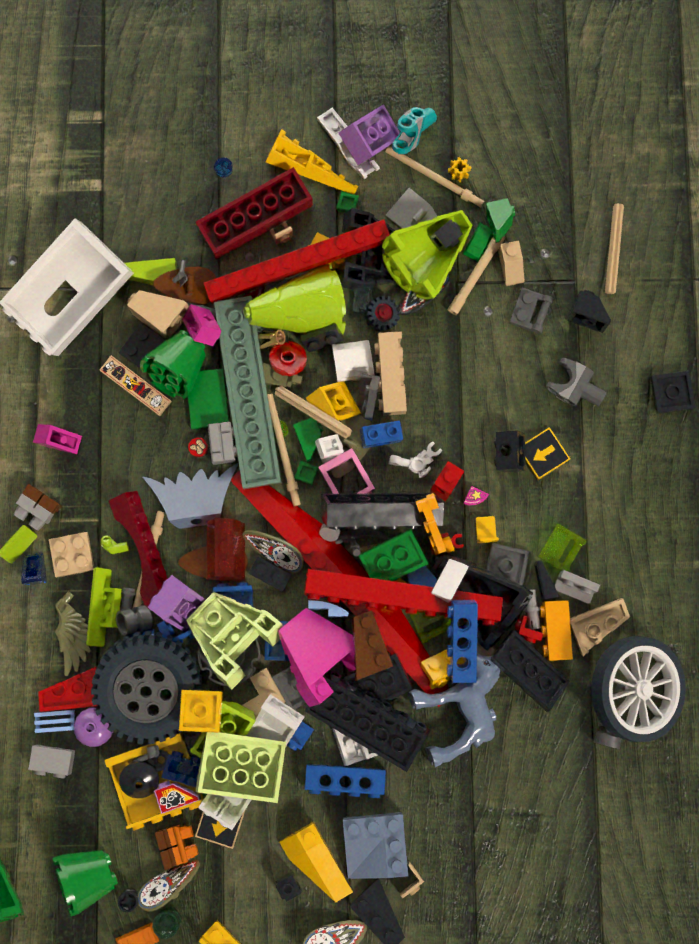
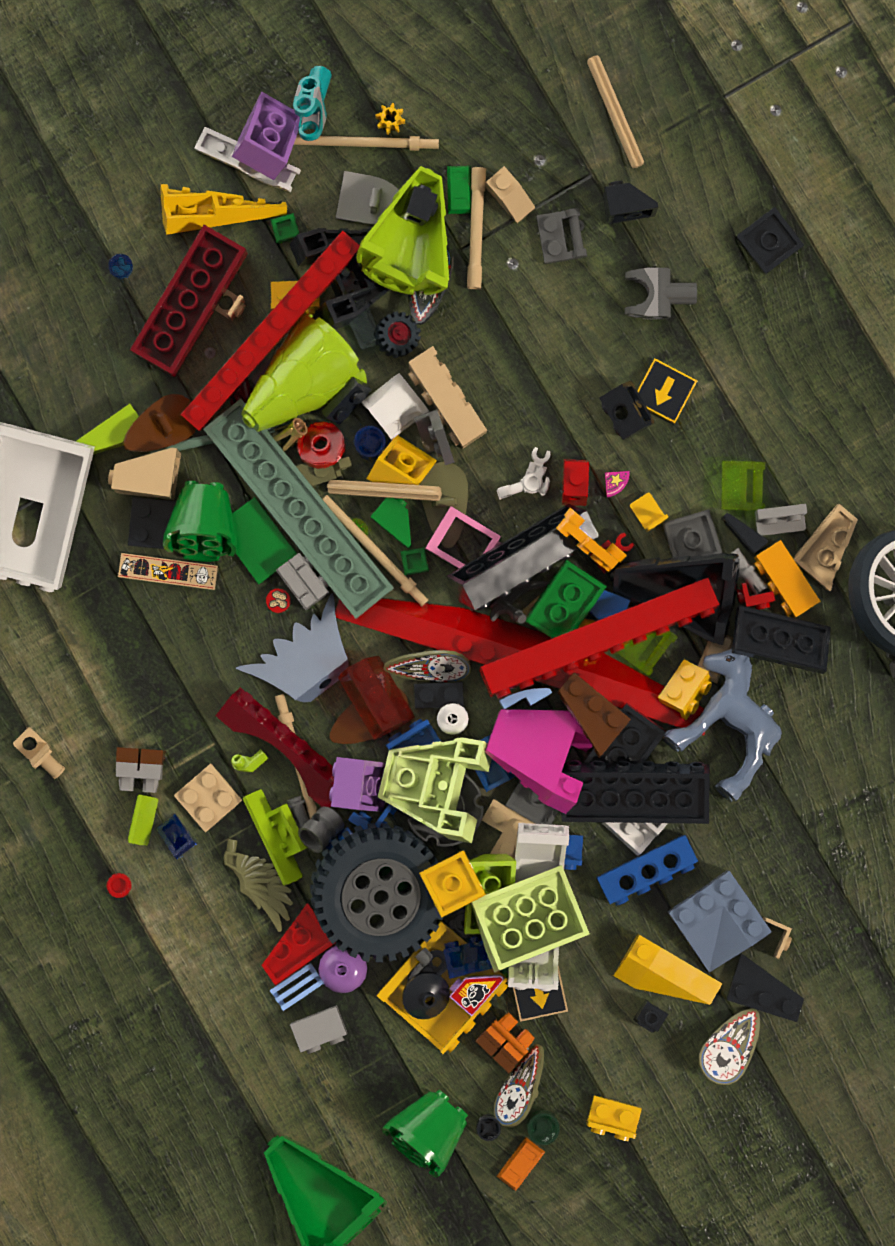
camera: 25 degrees left, 5 degrees up
dark pink slope [33,424,82,454] -> none
dark grey hand [173,260,188,287] -> none
dark pink brick [182,304,221,346] -> none
white bracket [315,434,344,464] -> none
light grey tile [319,524,340,542] -> none
blue brick [359,421,403,449] -> none
white slope [431,559,469,603] -> none
blue brick [447,600,478,683] -> none
slope [486,198,515,243] -> none
none -> clear blue wheel [354,426,386,461]
none -> white head [437,703,469,735]

